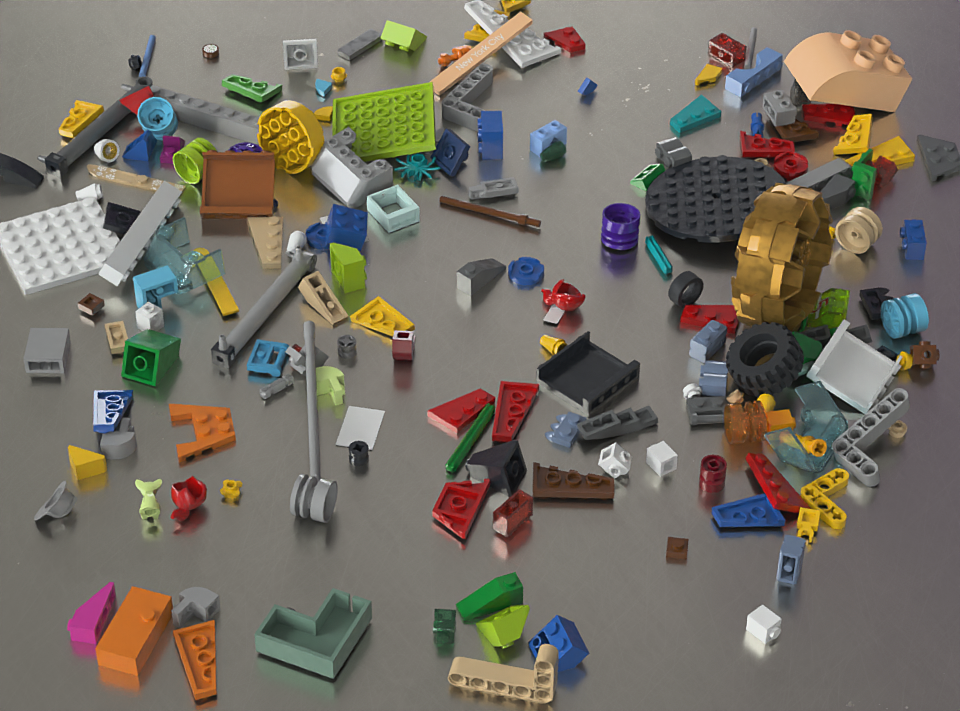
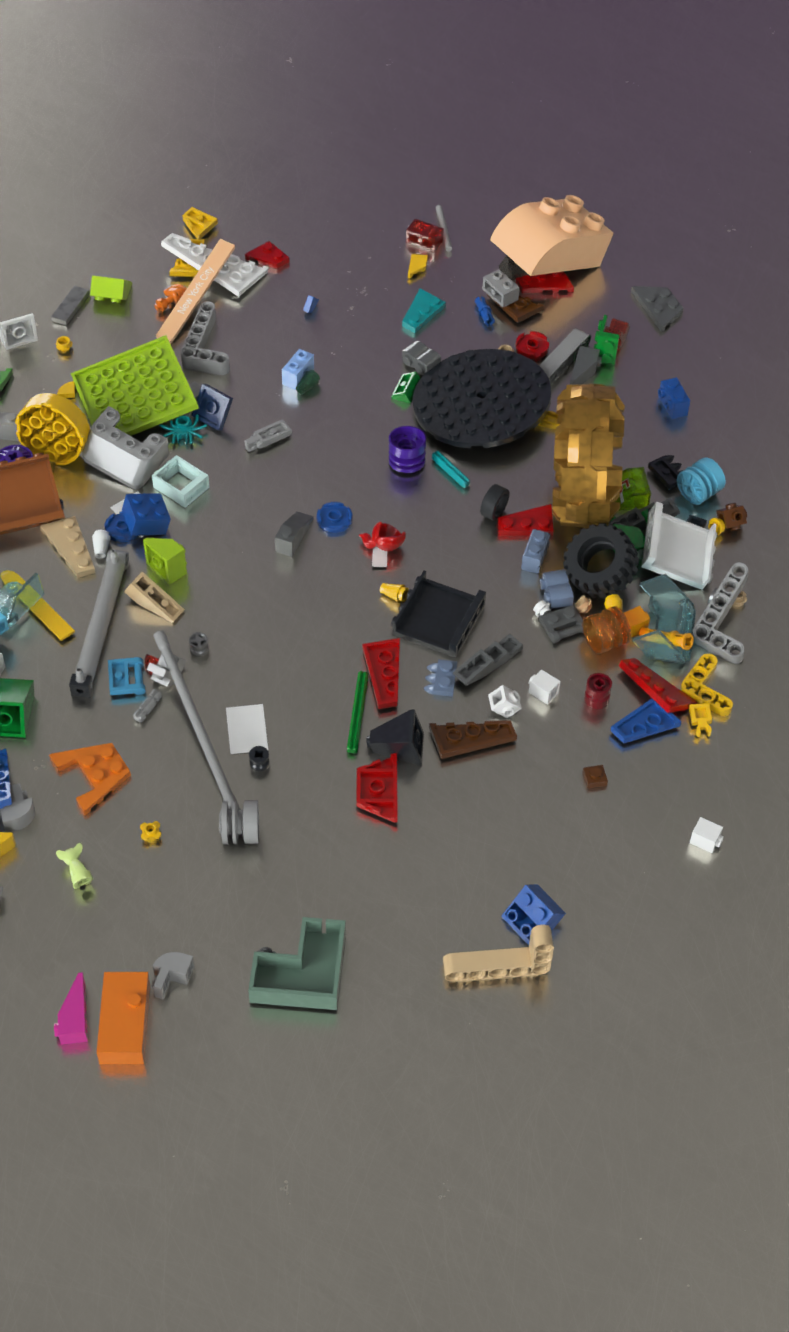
camera: 20 degrees left, 10 degrees up
red hair [171,476,207,521] -> none
orange wing [173,620,217,700] -> none
medium azure tile [315,79,332,96] -> none
yellowish green brick [316,366,345,405] -> none
yellow wing [350,296,415,337] -> none
dark red brick [392,330,416,361] -> none
red wing [427,388,495,434] -> none
clear green brick [433,609,456,644] -> none
reddish brown bar [439,196,541,227] -> none
green slope [456,572,523,621] -> none
lime slope [476,605,530,649] -> none
blue brick [477,111,503,160] -> none
clear red brick [492,489,533,537] -> none
medium blue arch [725,47,783,97] -> none
red wing [740,131,795,158] -> none
sand blue brick [776,535,806,585] -> none
yellow wing [833,114,873,155] -> none
tan wheel [835,207,883,254] -> none
yellow wing [845,136,915,176] -> none

